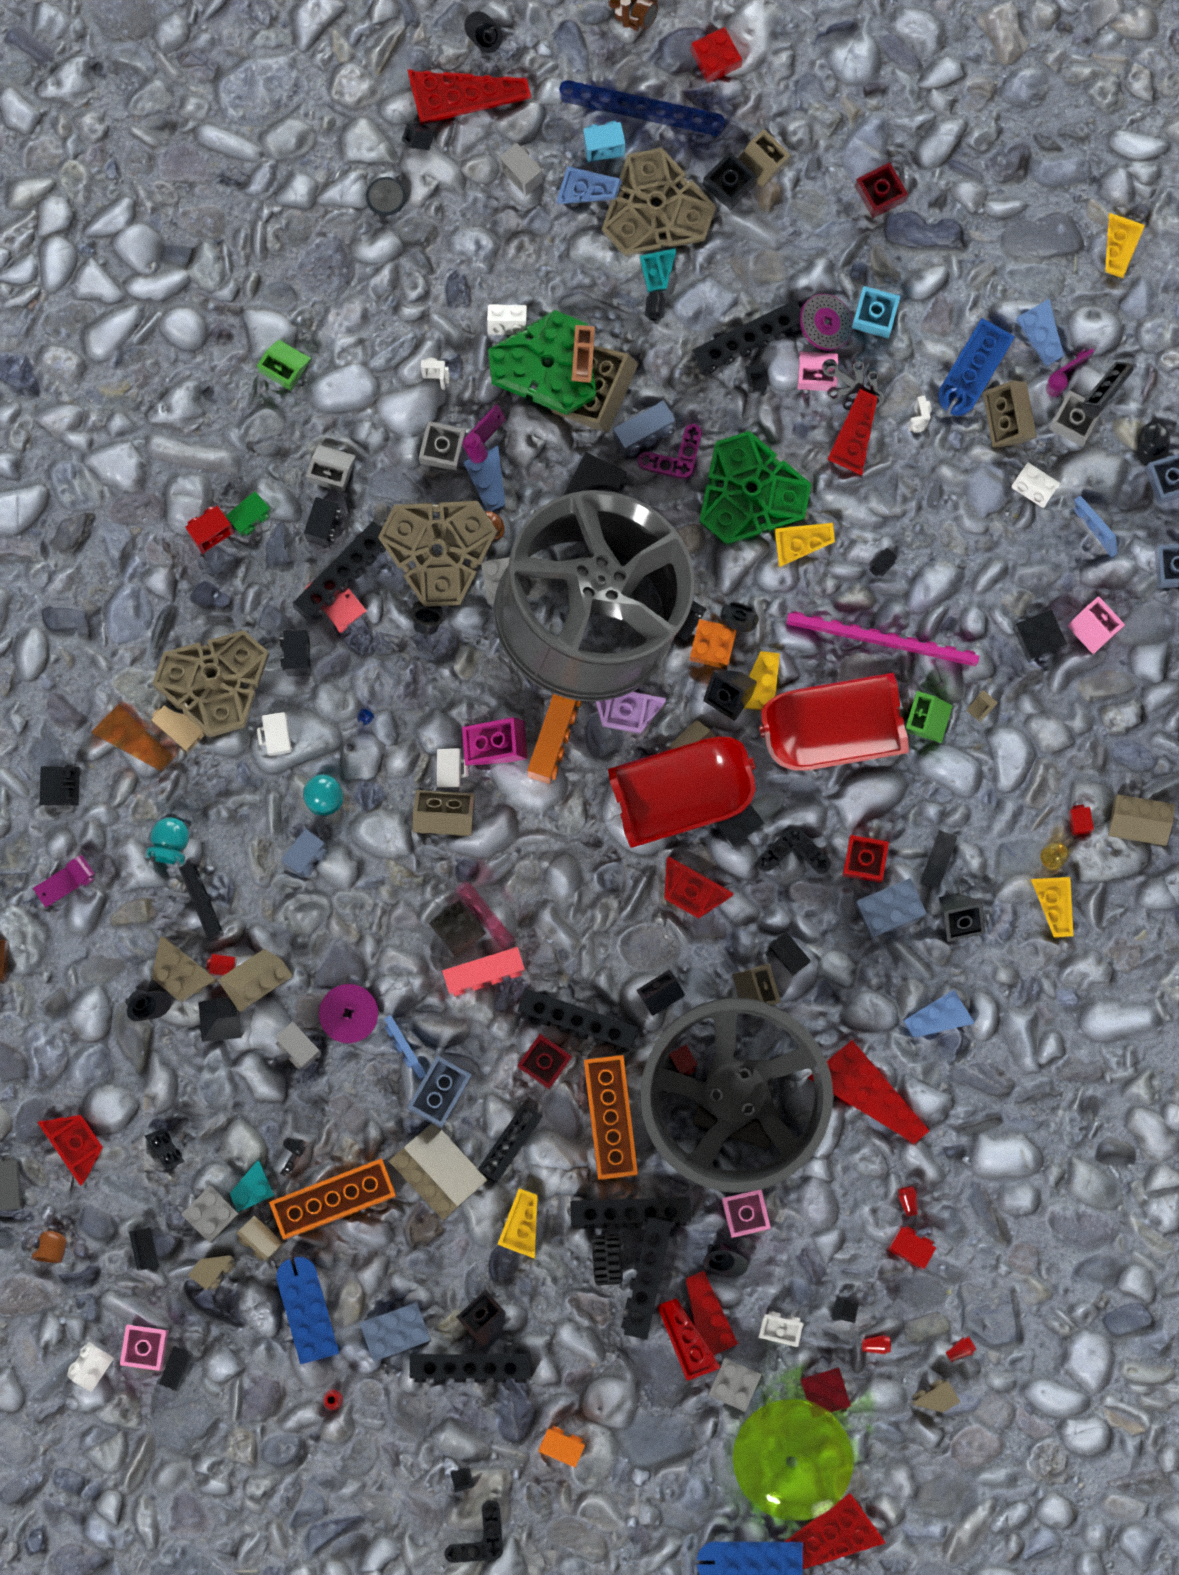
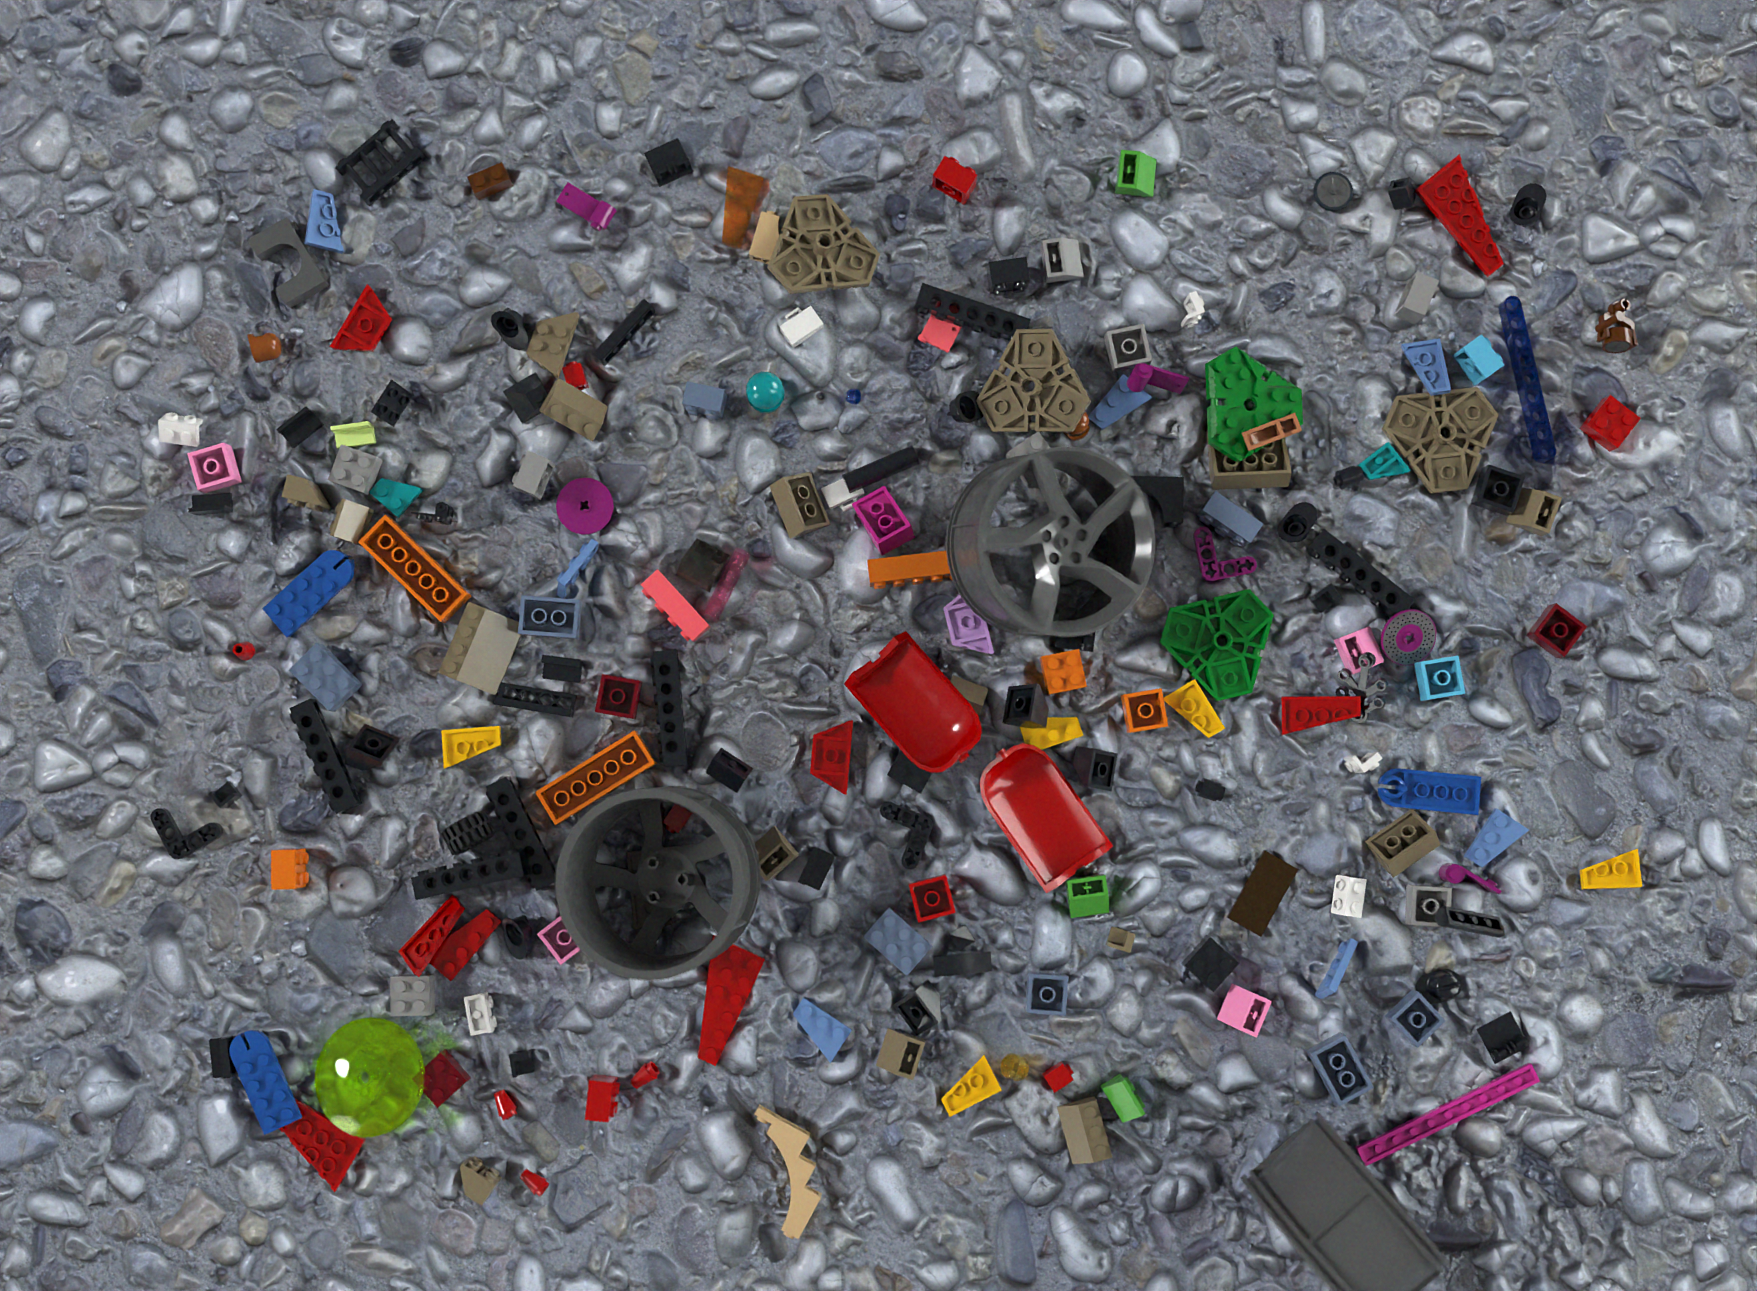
camera: 65 degrees right, 5 degrees up
teal tile [145,817,189,865] -> none
green brick [225,491,272,537] -> none
black brick [280,630,311,676] -> none
white bracket [487,305,527,335] -> none
black tile [720,602,759,632] -> none
dark pink plate [786,611,979,667] -> none
none -> yellowish green panel [330,421,376,449]
none -> black panel [541,655,583,683]
none -> tan arch [754,1104,822,1239]
none -> black brick [842,445,919,493]
none -> dark tan slope [876,1028,925,1080]
none -> black slope [949,924,975,951]
none -> sand blue brick [1025,971,1068,1016]
none -> black slope [1073,746,1118,791]
none -> bright green slope [1100,1074,1145,1123]
none -> orange brick [1121,688,1168,733]
none -> dark brown tile [1227,850,1299,937]
none -> black piece [1277,502,1318,543]

